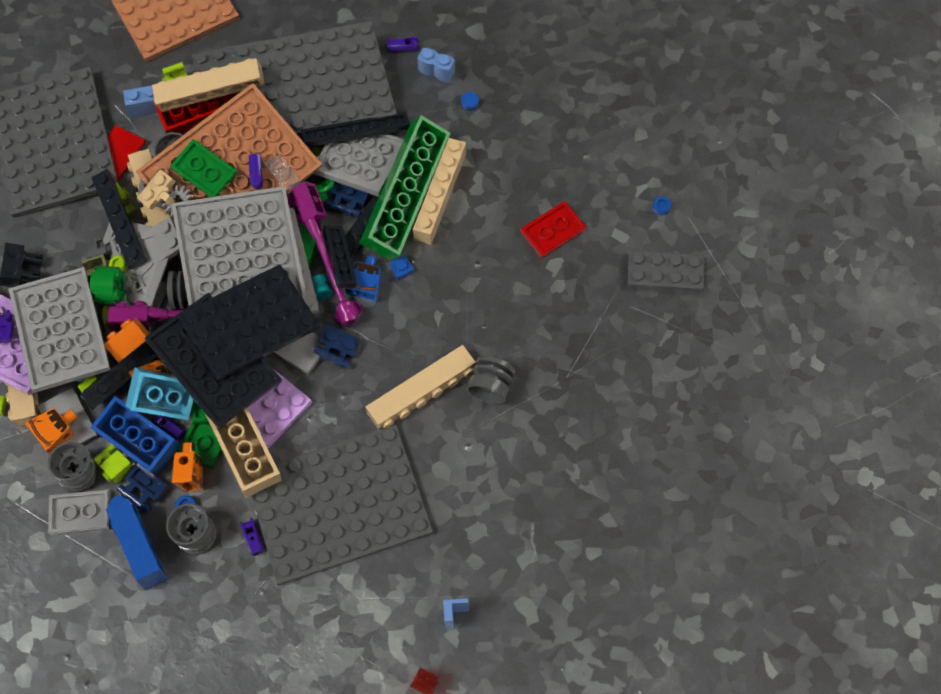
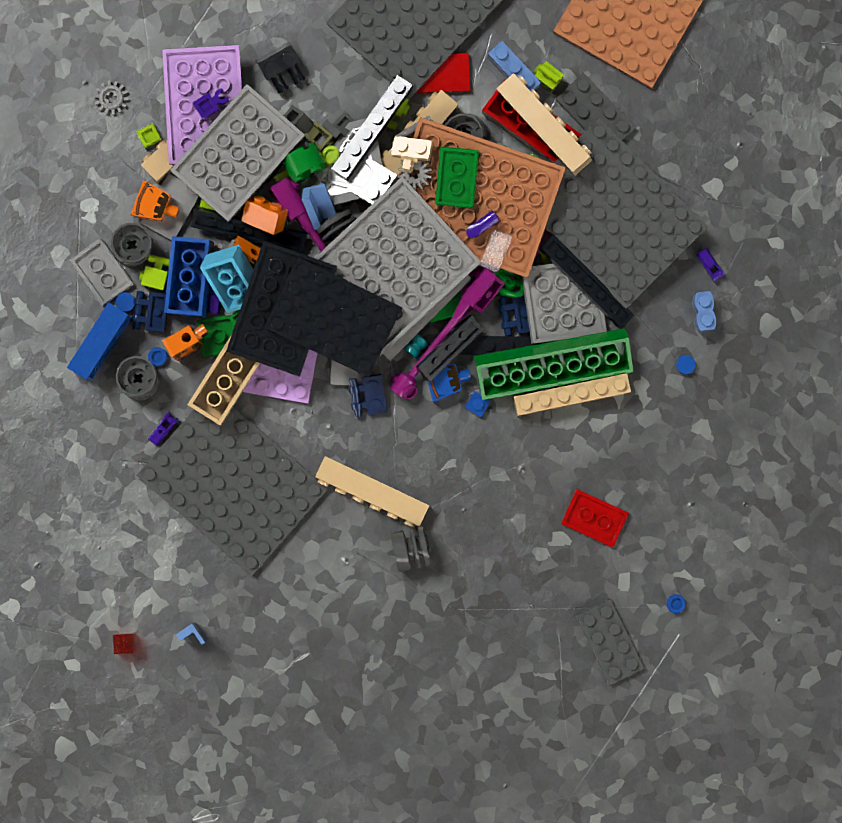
camera: 55 degrees right, 20 degrees up
none -> medium blue panel [302,183,337,230]

